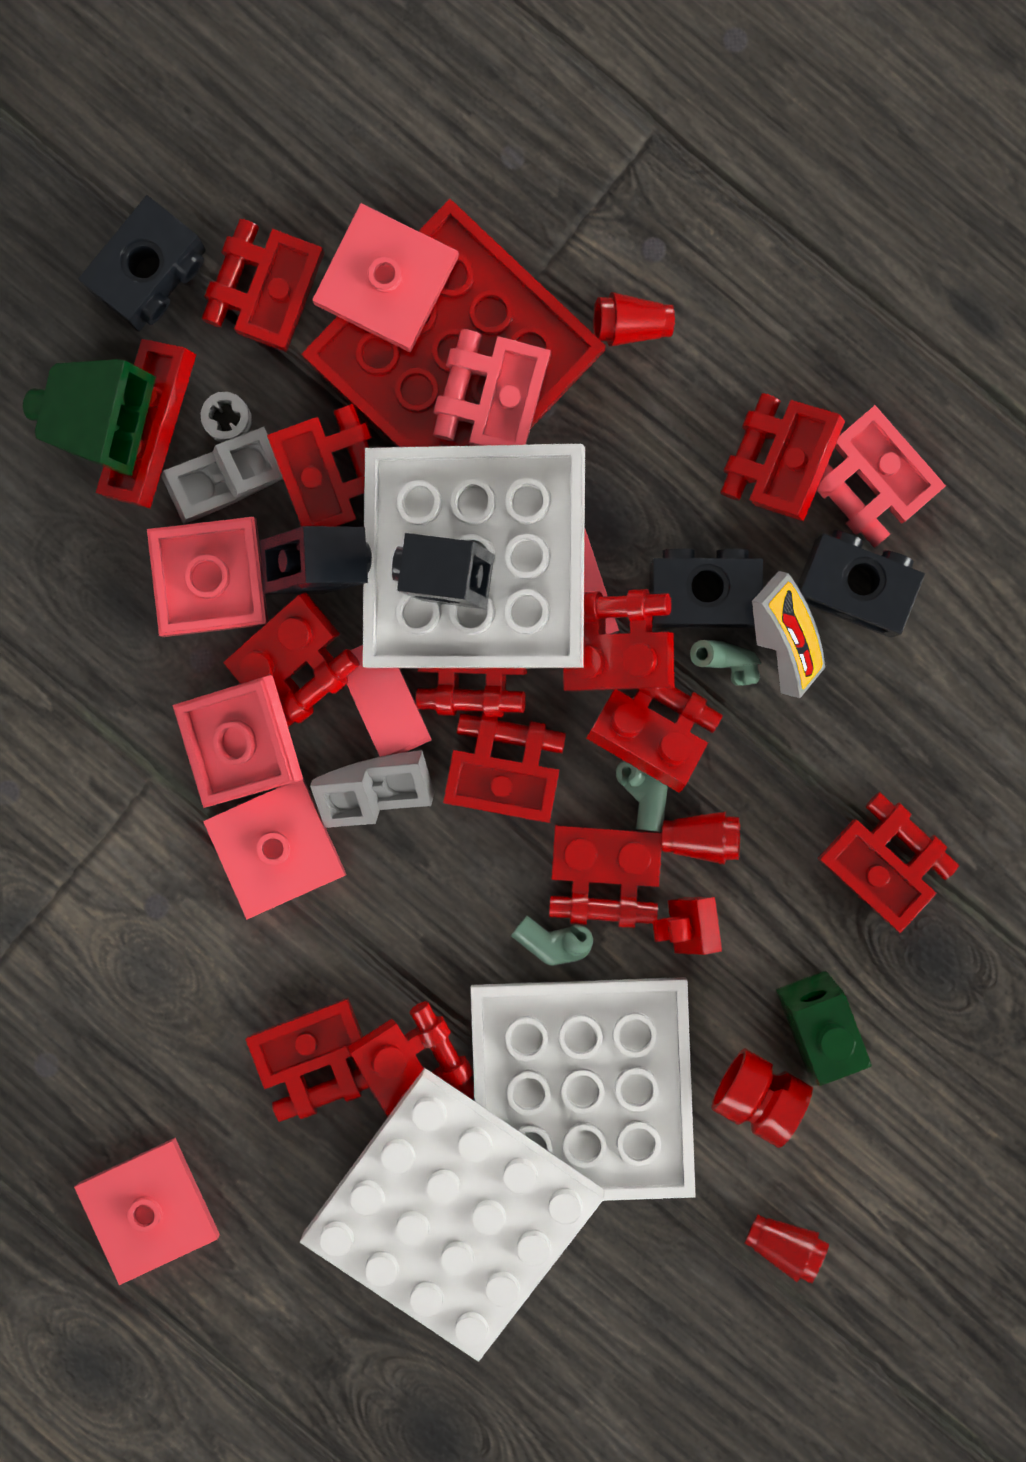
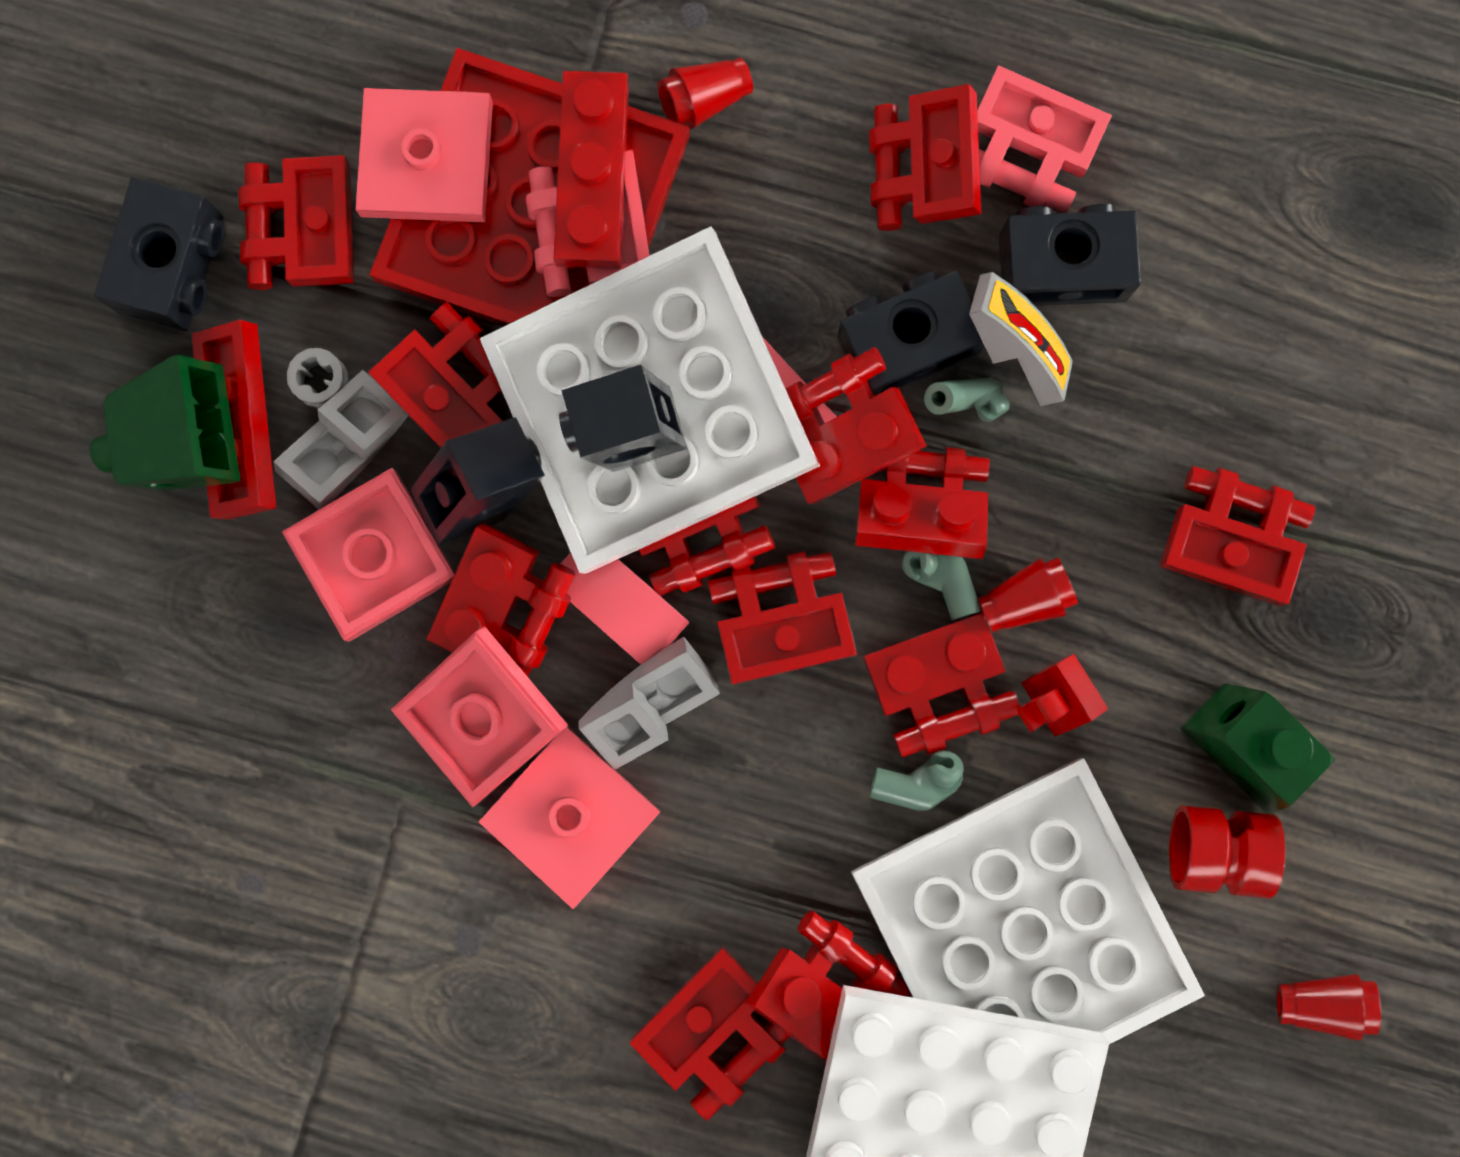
camera: 25 degrees left, 5 degrees down
none -> red plate [553,71,629,269]

